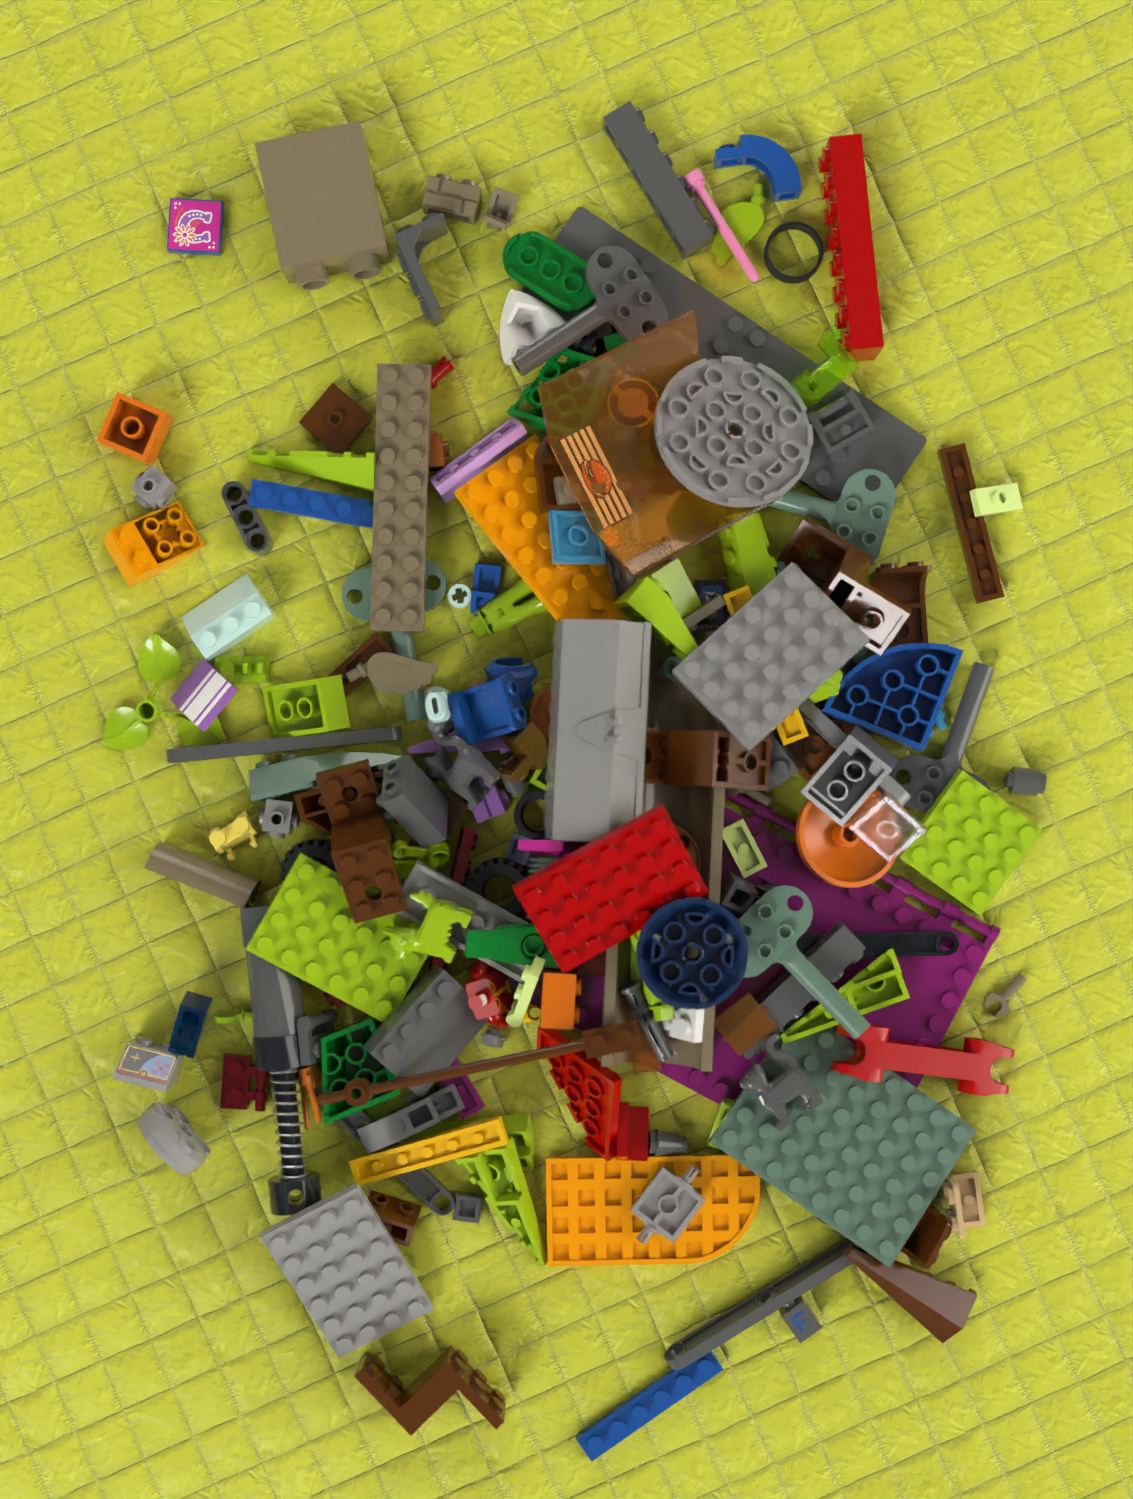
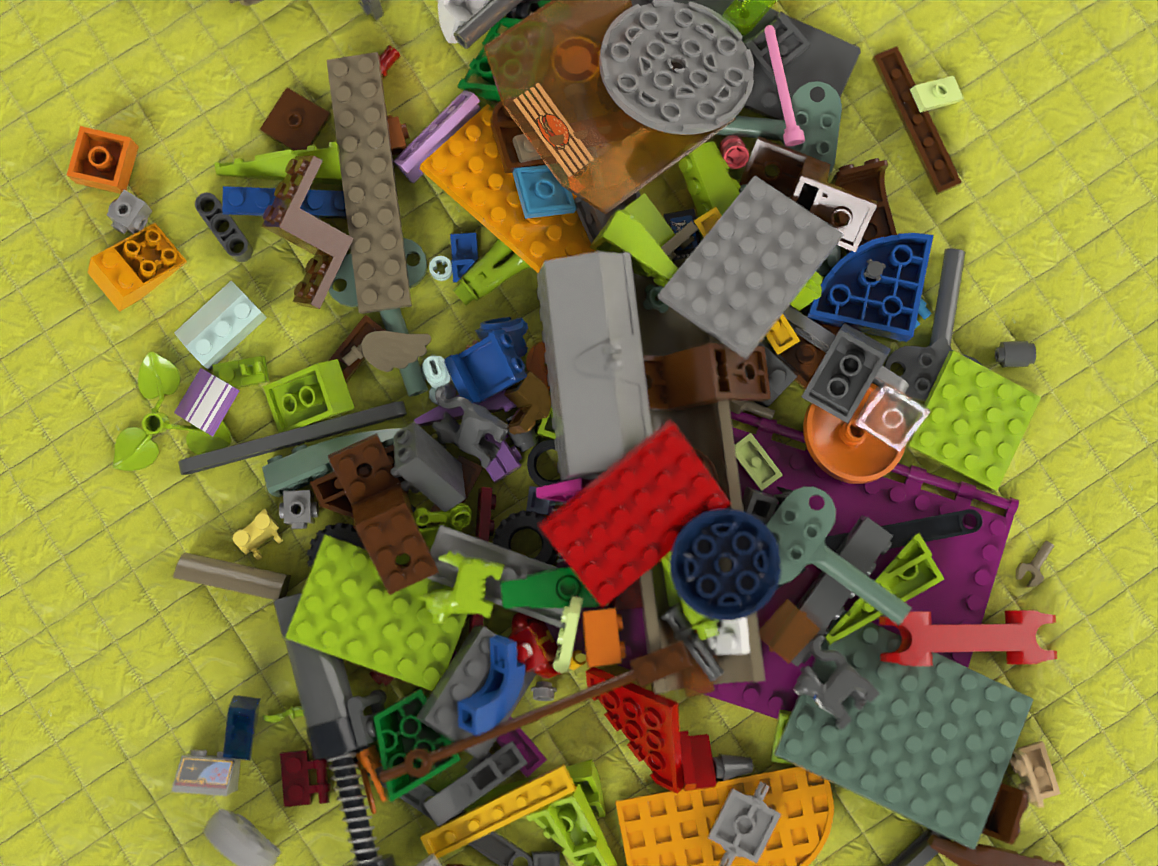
camera: 15 degrees left, 5 degrees down
none -> bracket [262,155,353,309]
none -> blue arch [458,635,525,736]
none -> coral wheel [719,135,749,169]
none -> bright pink piece [764,25,805,147]
none -> dark grey piece [863,259,886,281]

